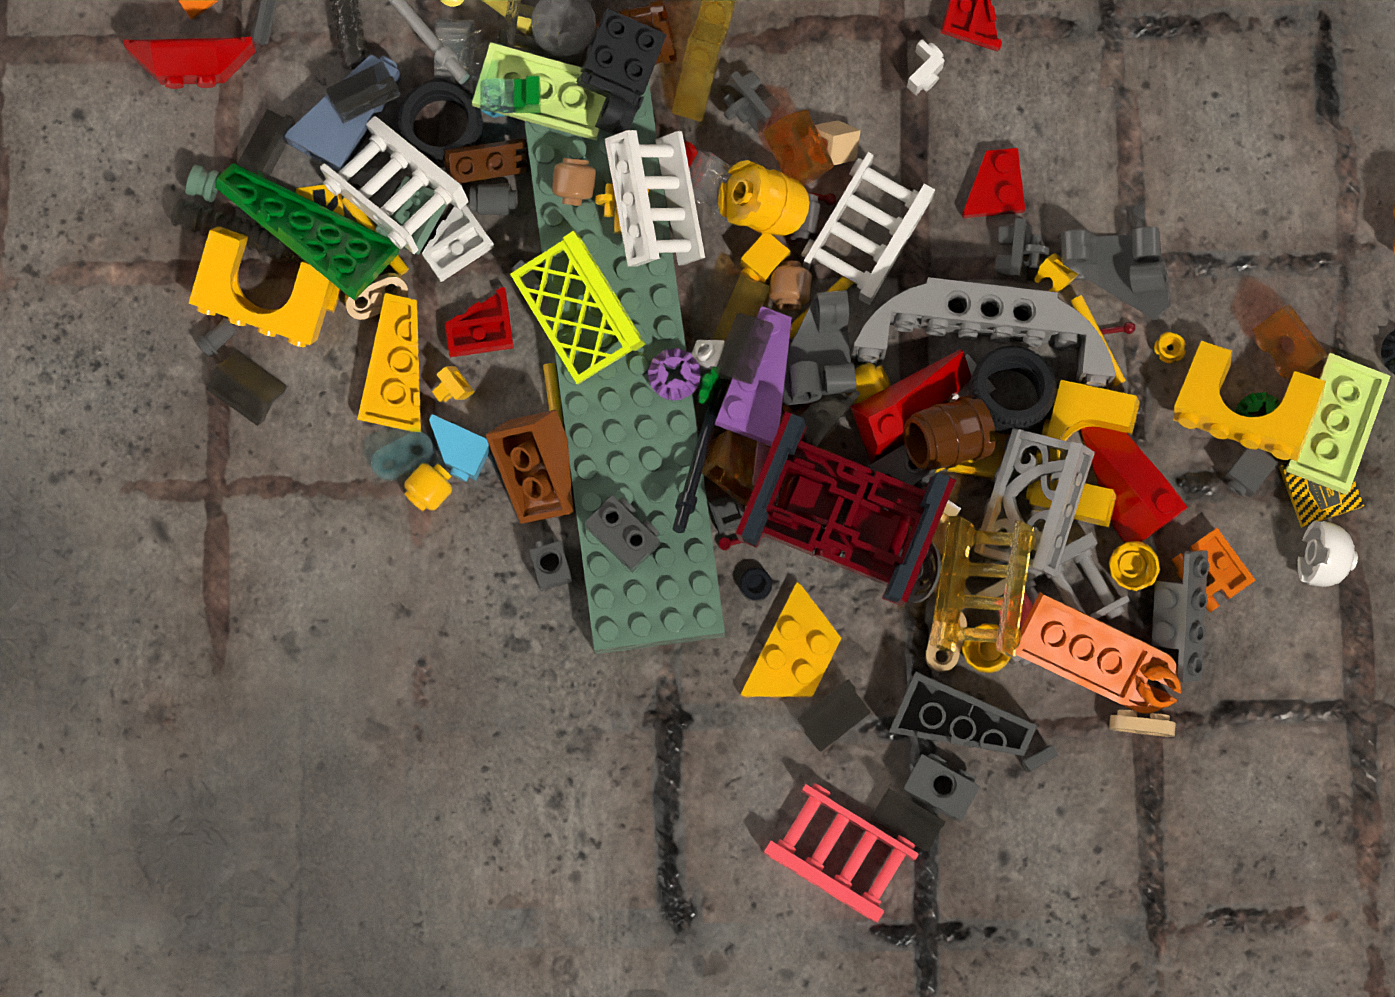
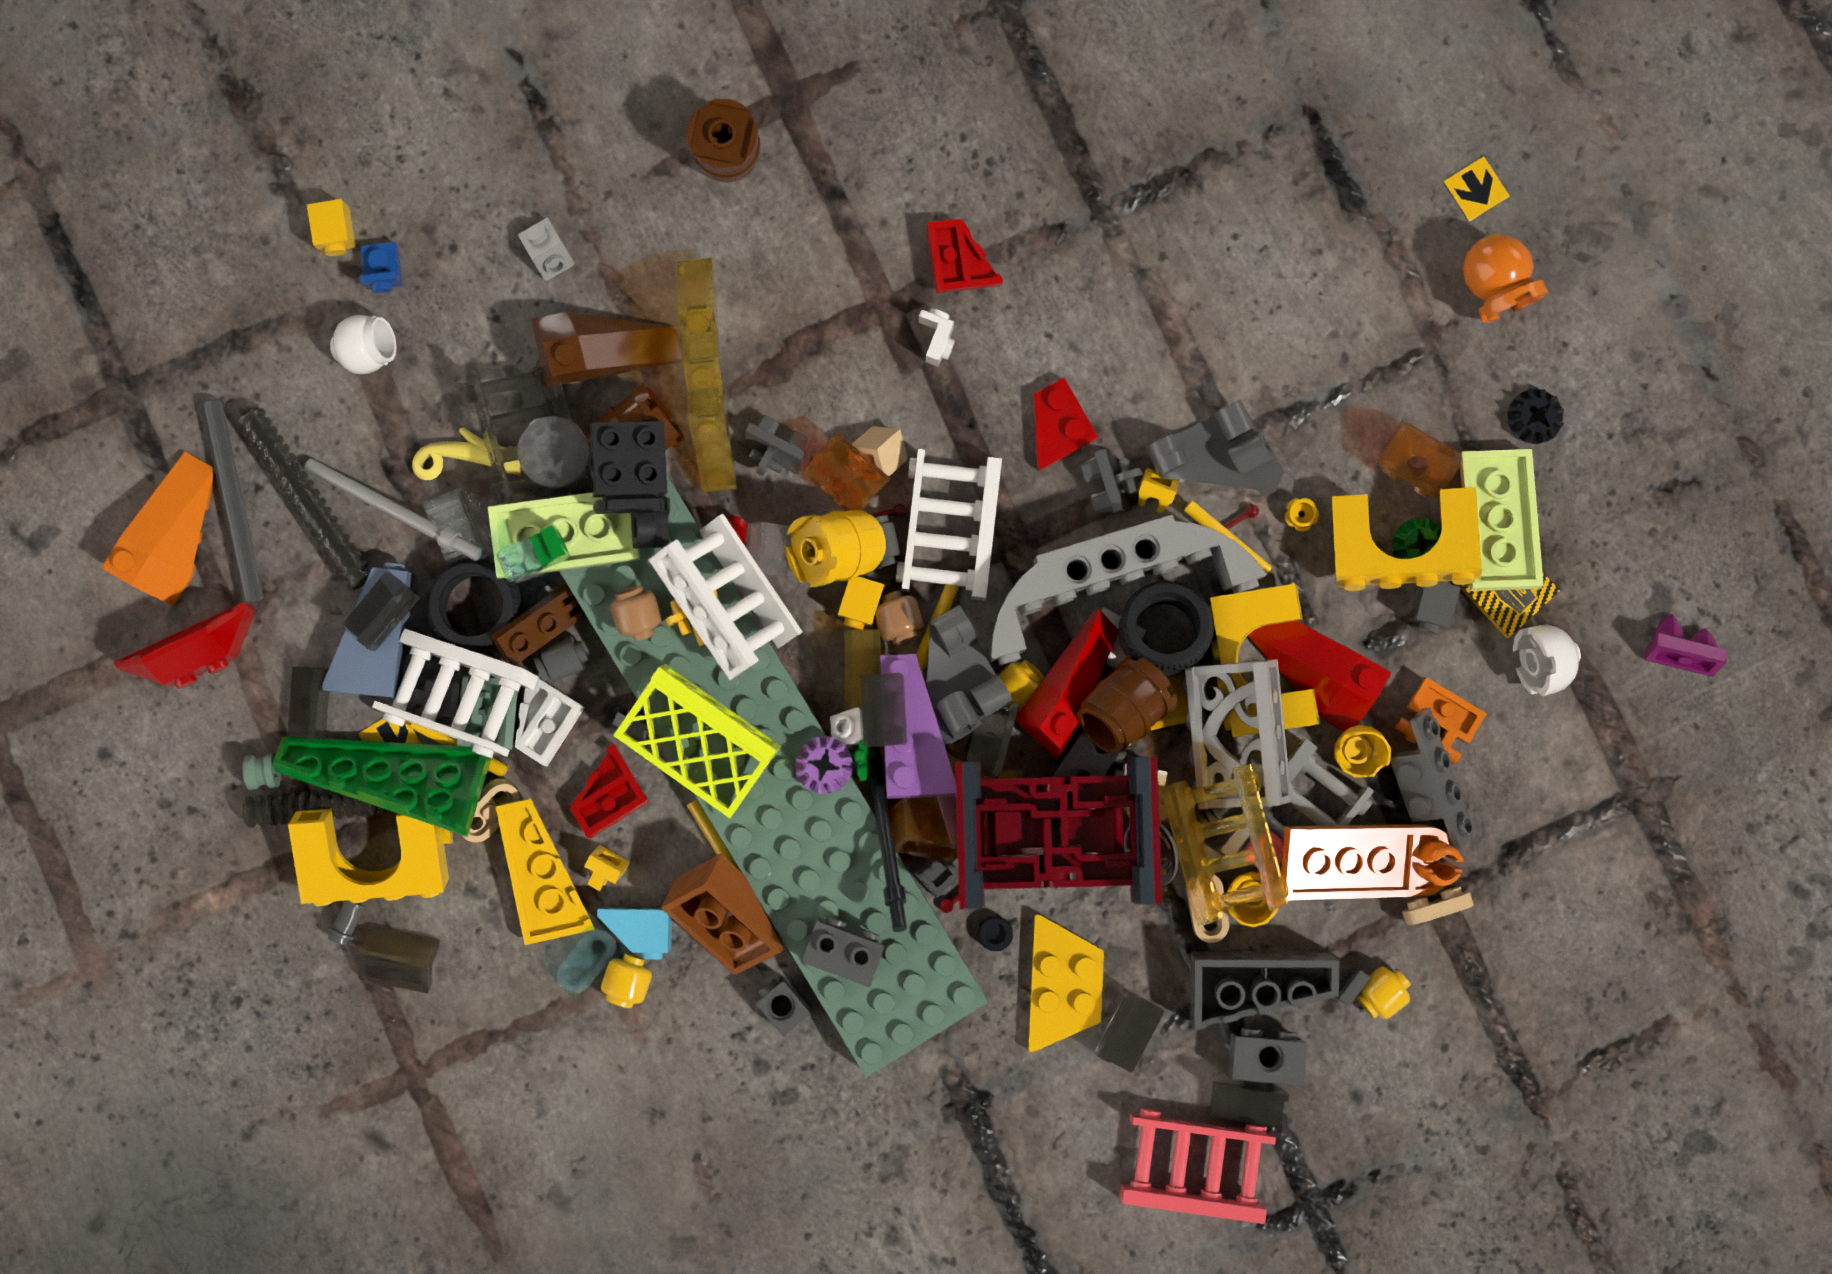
camera: 25 degrees left, 5 degrees up
none -> yellow head [1356,966,1411,1019]

